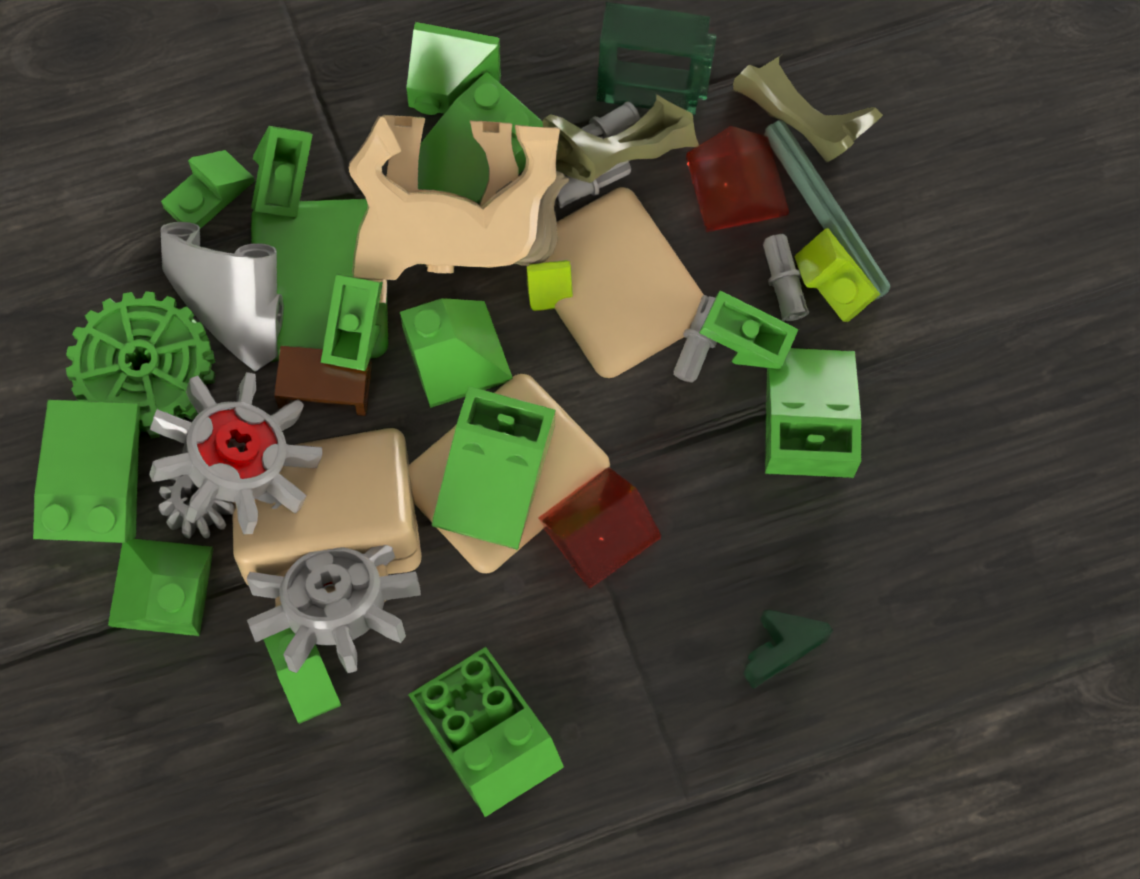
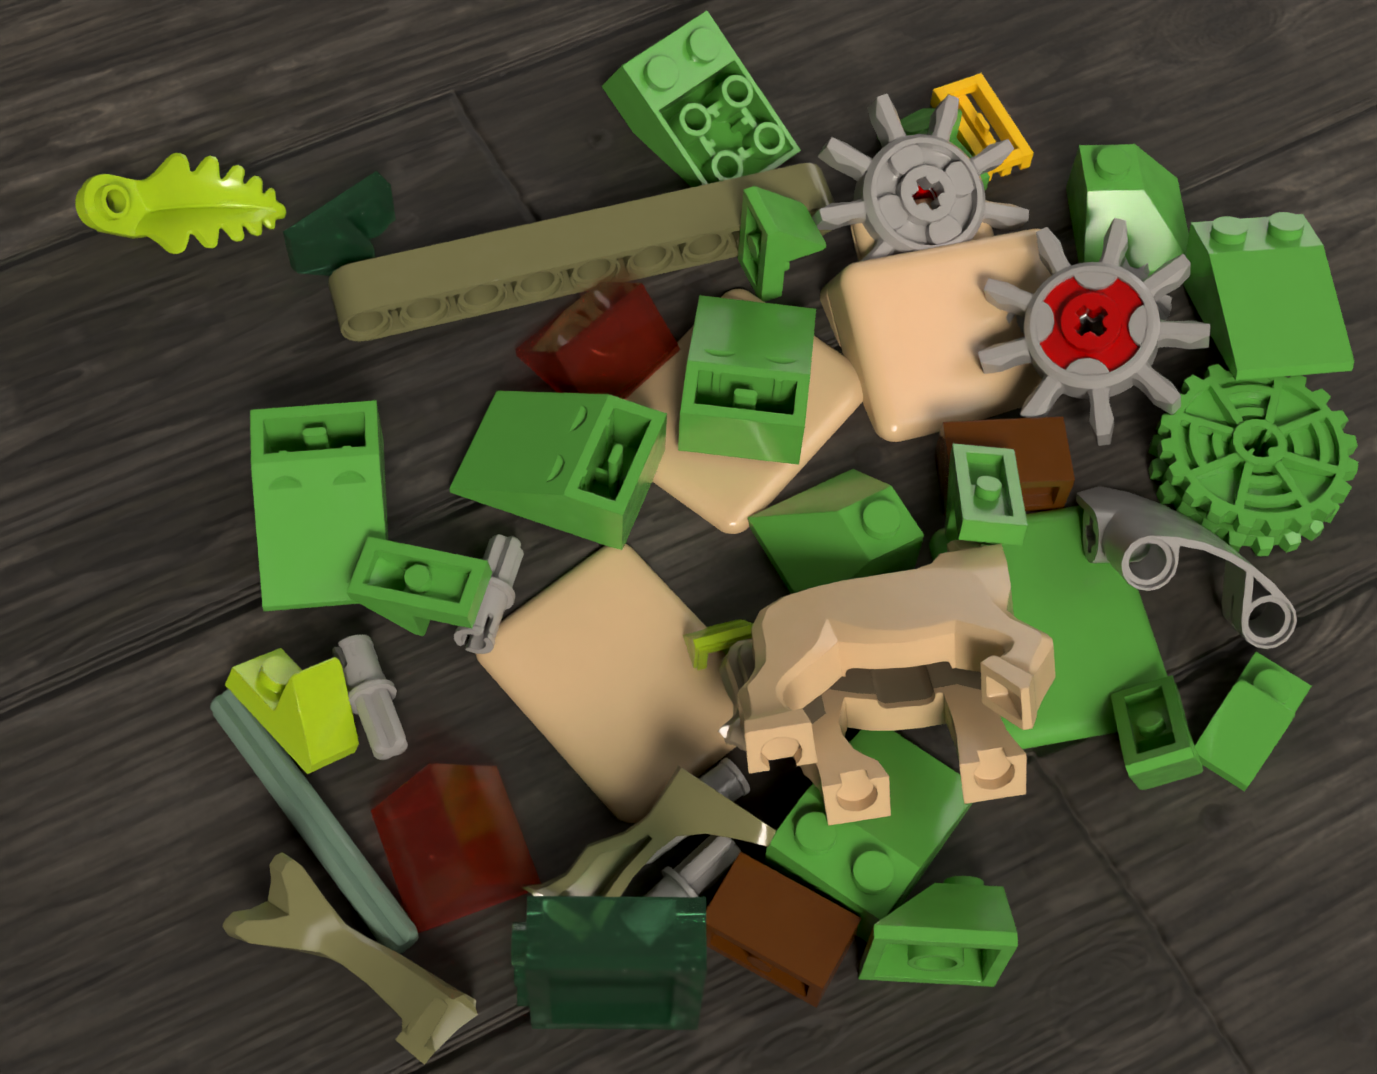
camera: 170 degrees right, 10 degrees down
none -> lime plant [75,153,287,254]
none -> olive beam [328,163,835,342]
none -> bright green slope [450,391,667,550]
none -> reddish brown panel [697,852,862,1008]
none -> bright green slope [738,186,826,302]
none -> yellow tile [930,73,1034,181]

